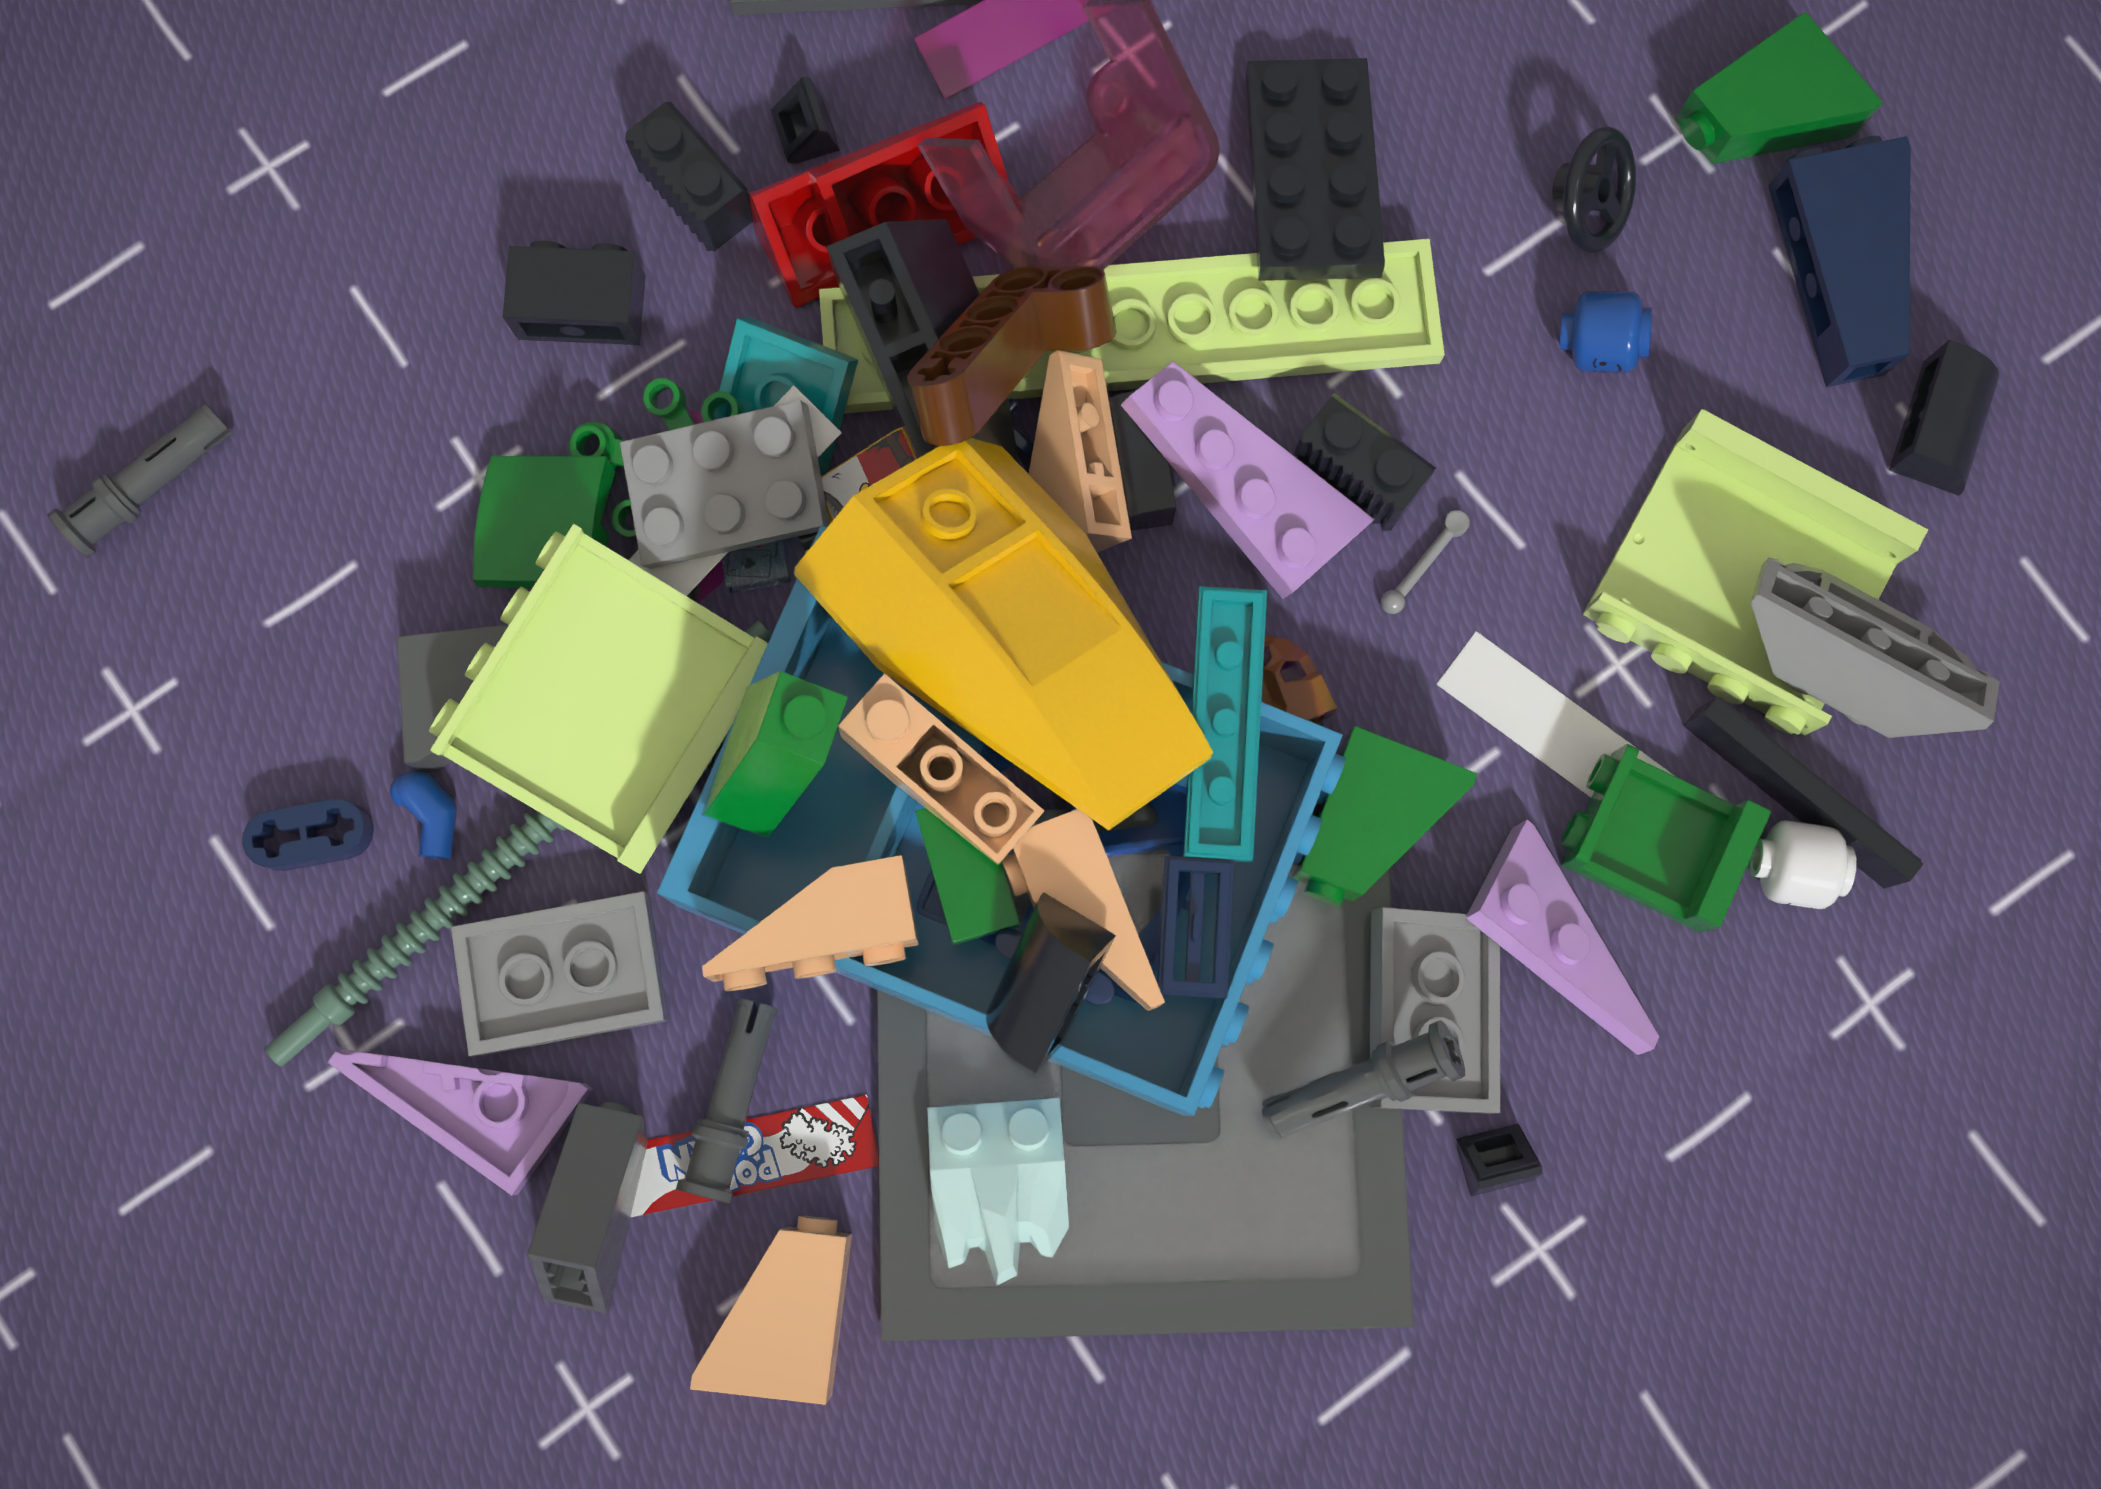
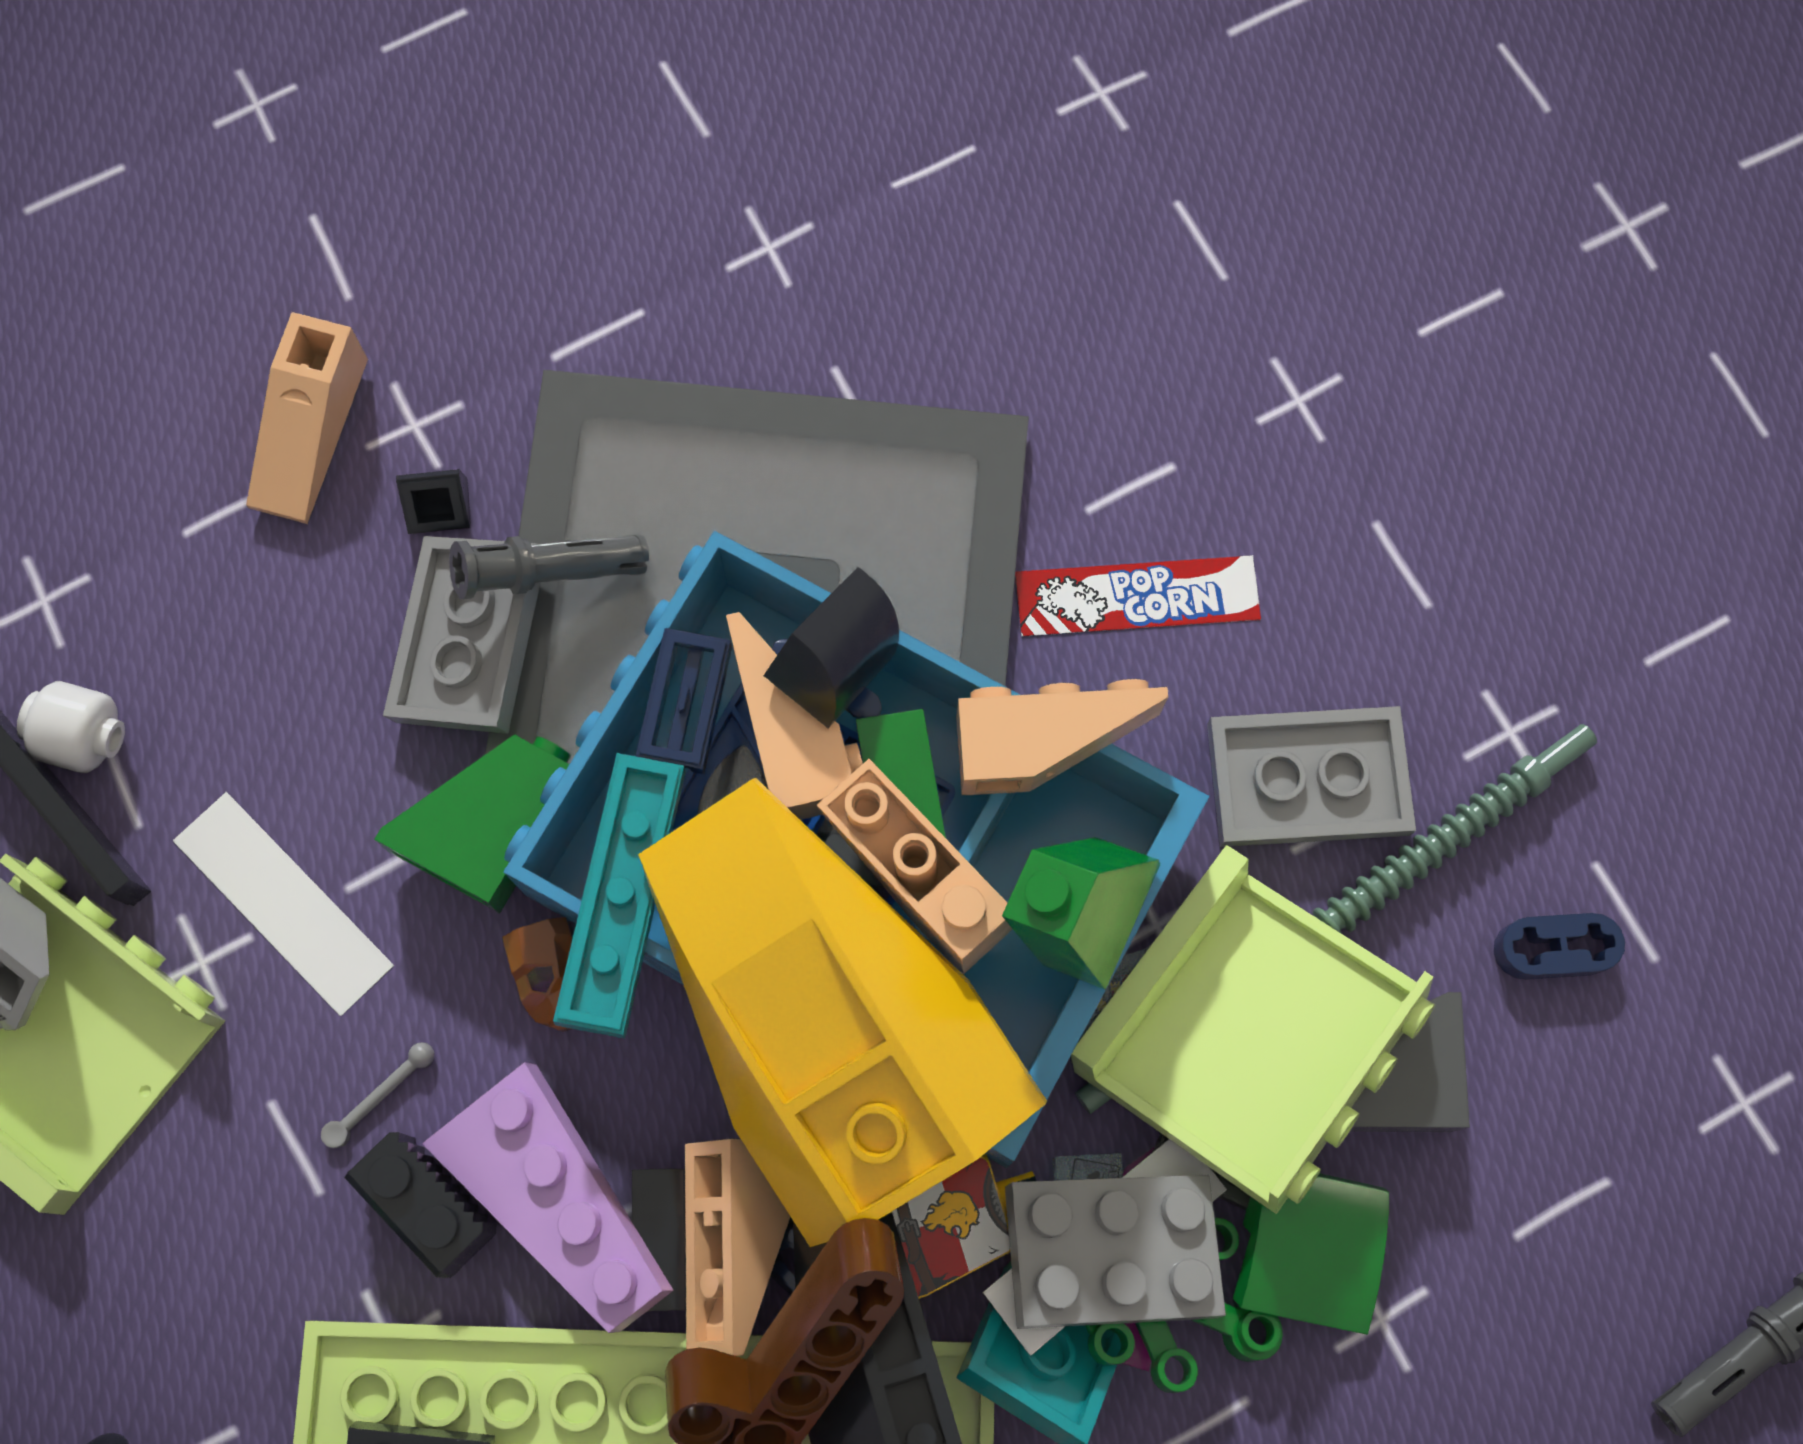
camera: 175 degrees left, 5 degrees down
lavender wing [327,1049,593,1196] -> none
blue arm [390,770,457,860] -> none
dark grey slope [527,1102,648,1314] -> none
dark grey pin [676,998,778,1204] -> none
light nougat slope [690,1216,852,1405] -> none
light aqua plate [927,1098,1069,1286] -> none
lavender wing [1465,819,1659,1055] -> none
blue head [1560,291,1652,373] -> none
green panel [1561,744,1771,933] -> none
none -> light nougat slope [246,312,368,524]

